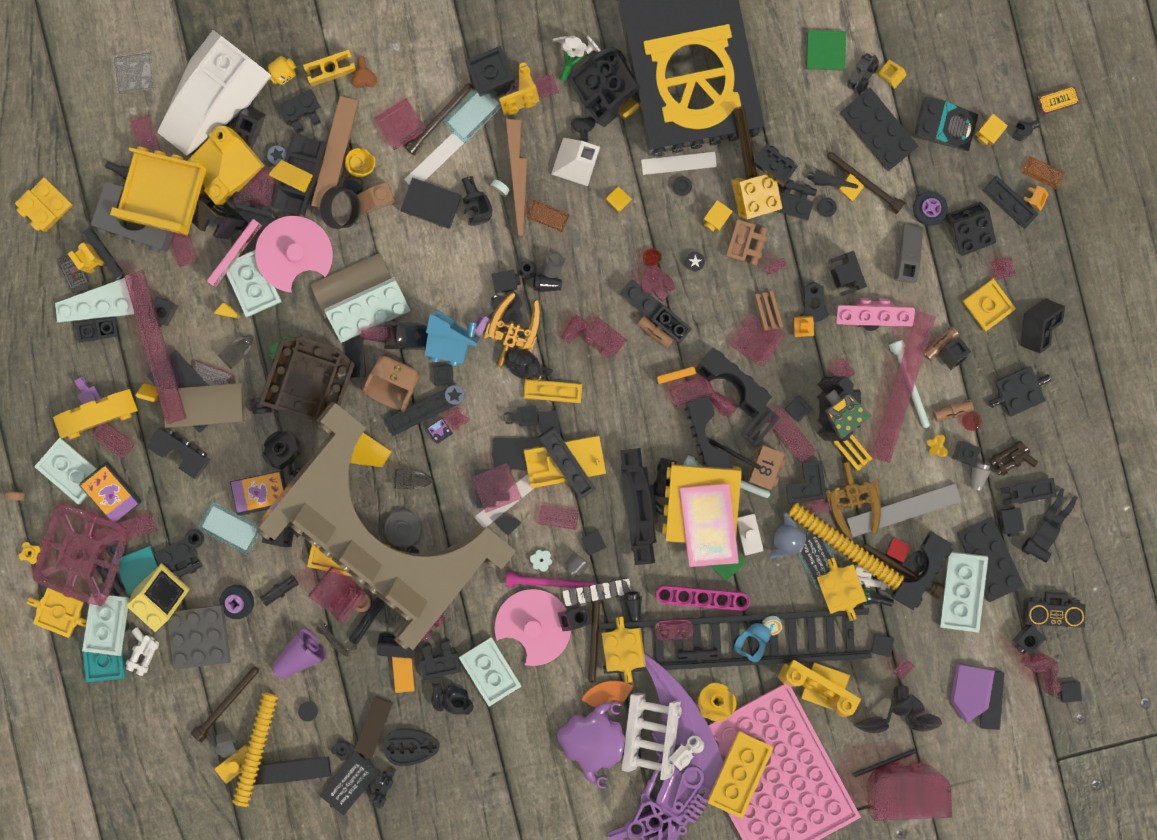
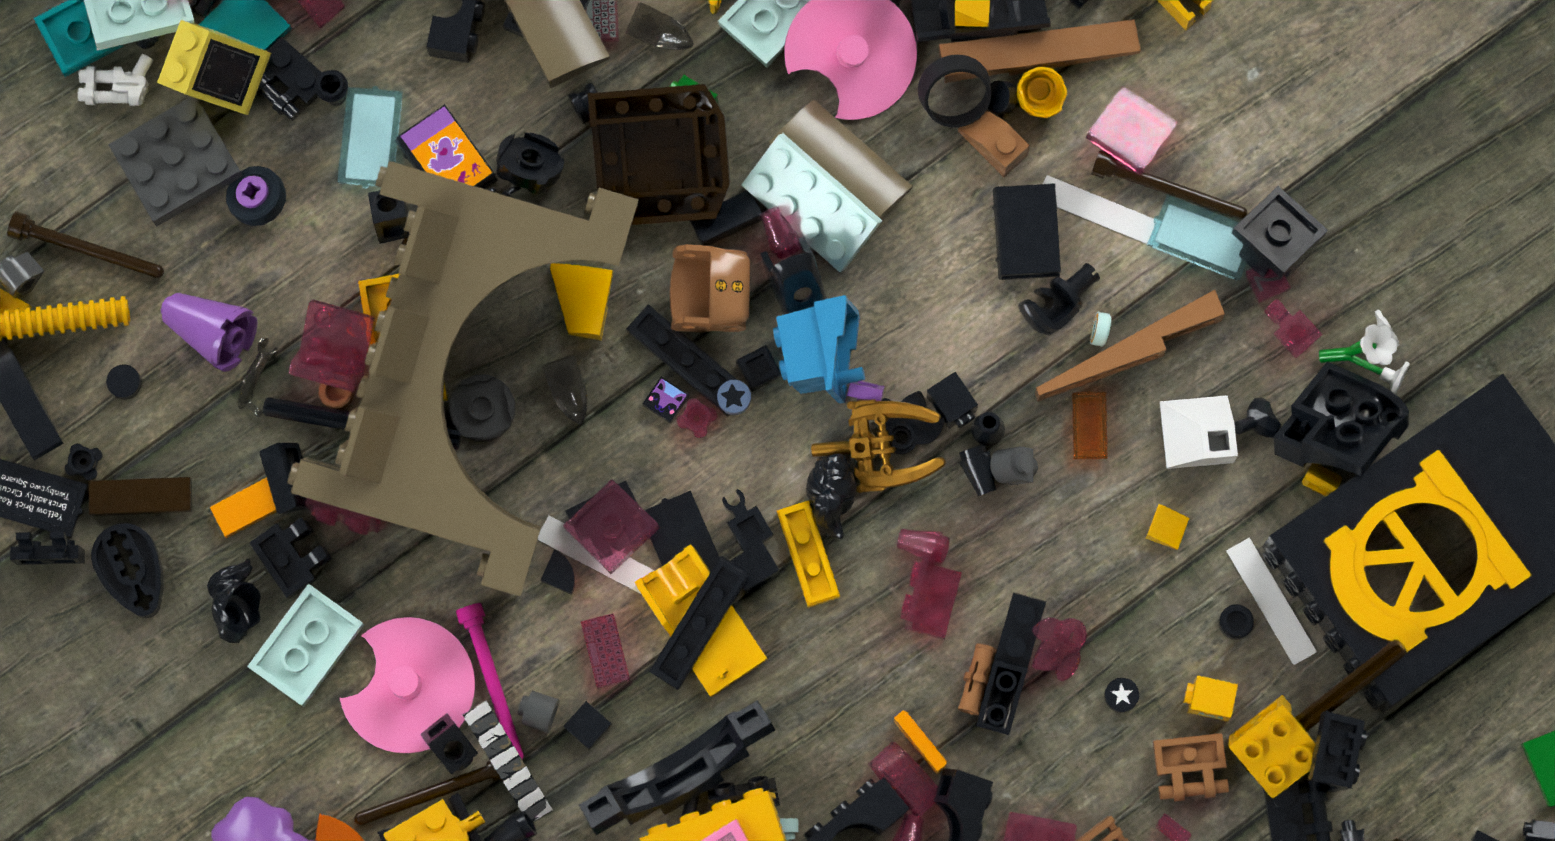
camera: 70 degrees right, 10 degrees down
black pin [260,575,299,606] -> none
dark orange rock [352,56,377,88] -> none
yellow plate [499,63,540,115] -> none
light aqua plant [530,550,552,571] -> none
clear red plate [643,248,662,266] -> none

